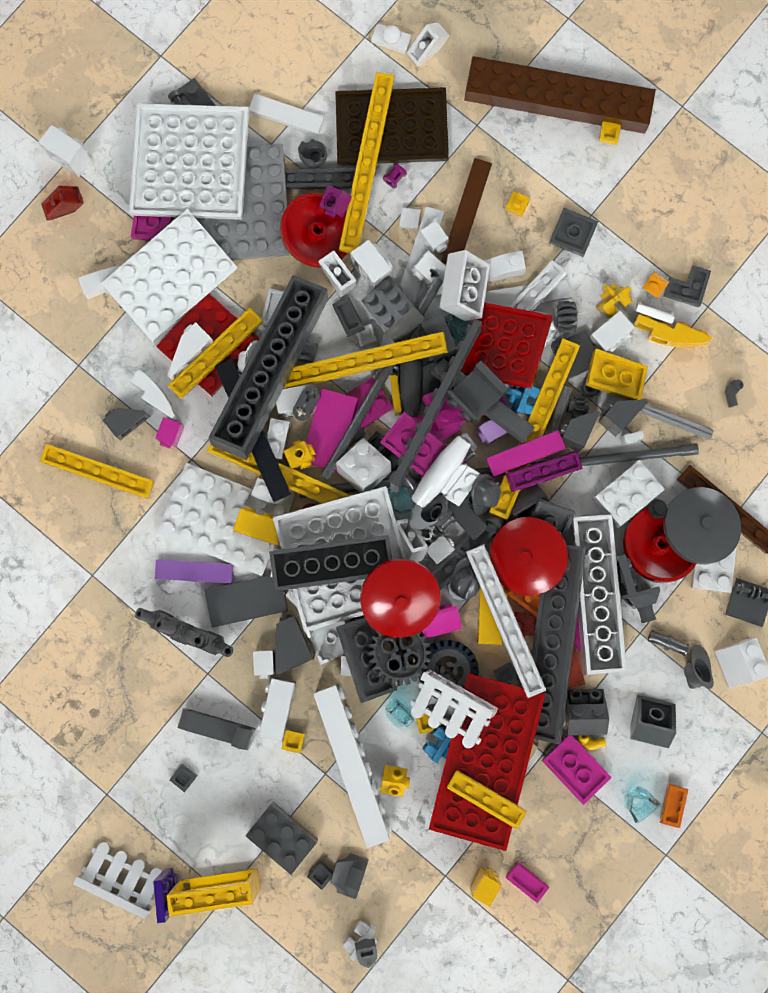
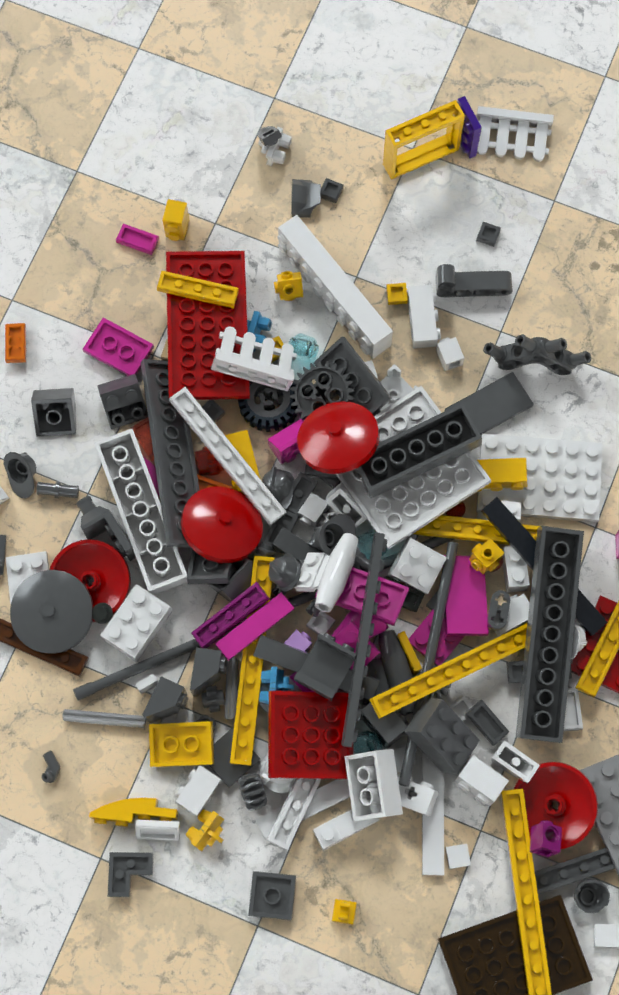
camera: 160 degrees right, 10 degrees down
medium lavender tile [154,560,233,584] -> none
dark grey brick [245,801,318,875] -> none
dark grey slope [275,614,314,675] -> none
magenta bush [383,163,407,189] -> none
white brick [420,221,449,254] -> none
reddish brown tile [441,158,492,264] -> none
yellow arm [578,735,607,751] -> none
clear light blue hair [624,786,661,823] -> none
light orange plate [642,271,670,298] -> none

